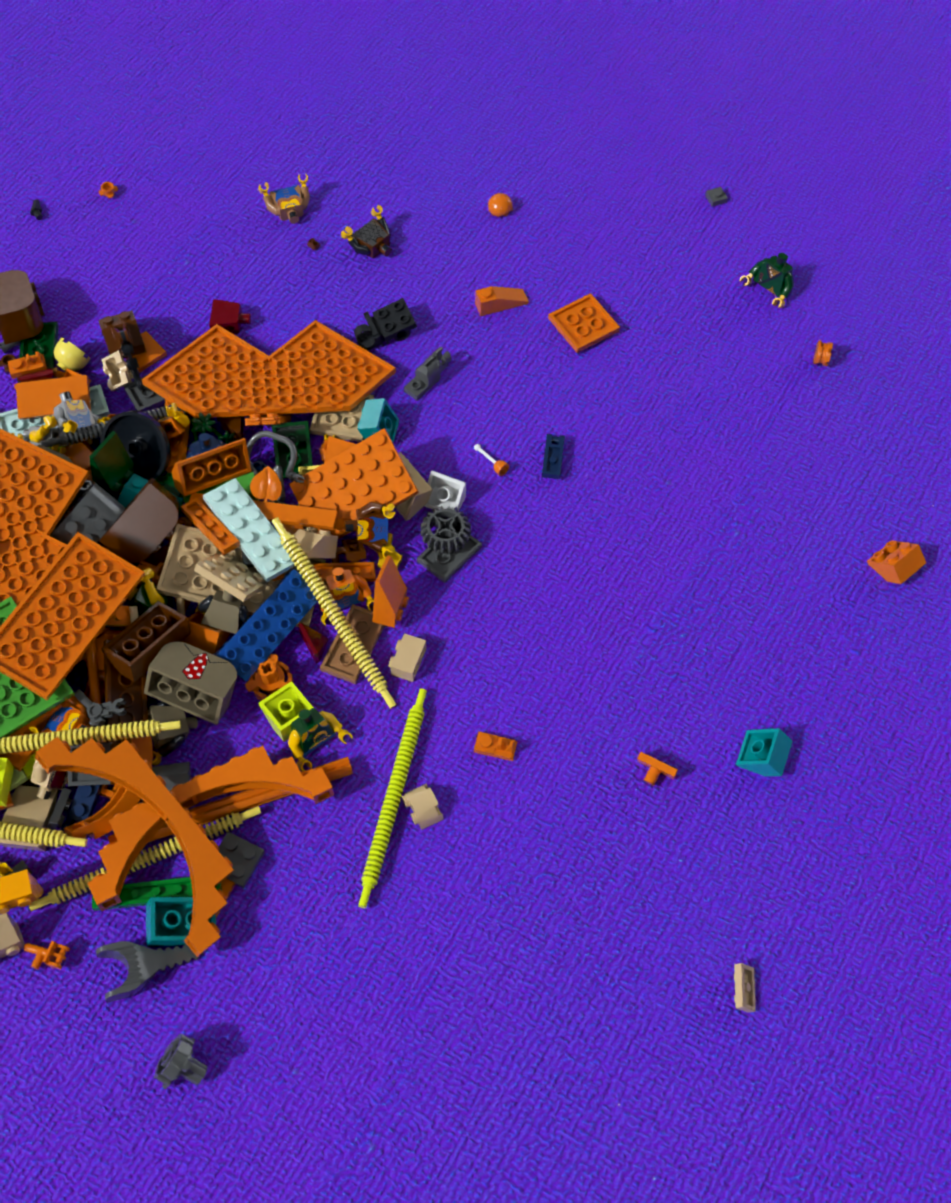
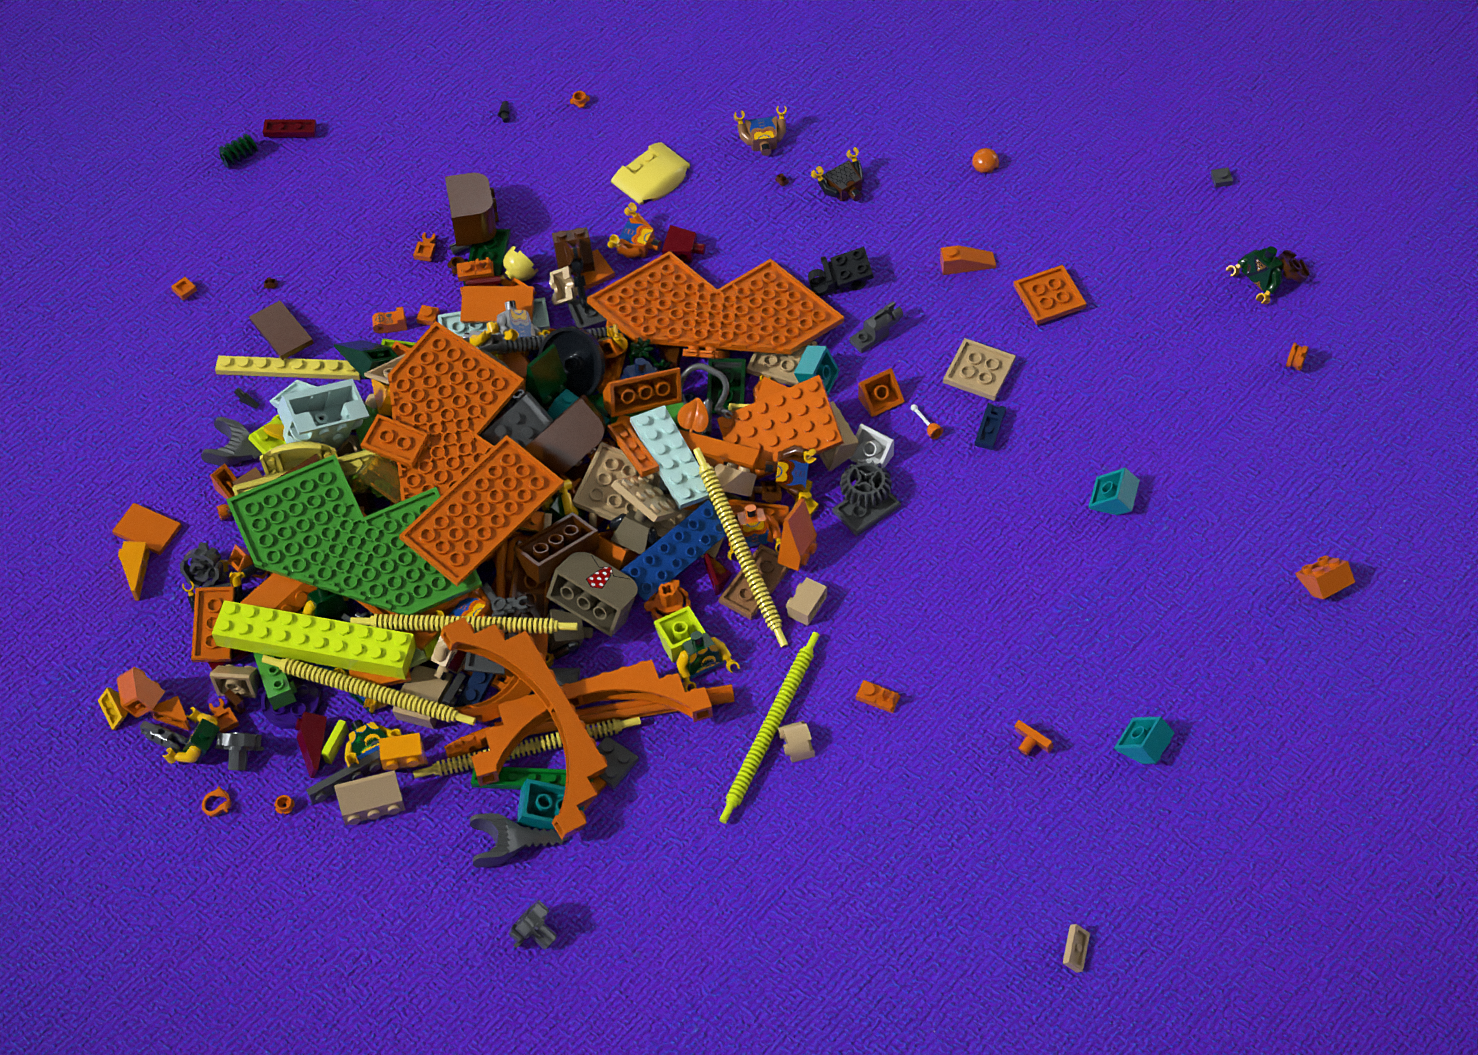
camera: 15 degrees right, 5 degrees down
orange arm [23,941,70,970] -> none
none -> orange hinge [444,726,491,759]
none -> torso [608,203,662,258]
none -> light yellow slope [611,142,690,205]
none -> orange slope [858,368,905,417]
none -> tan plate [943,338,1016,401]
none -> teal slope [1088,468,1140,515]
none -> reddish brown plate [1277,250,1310,283]

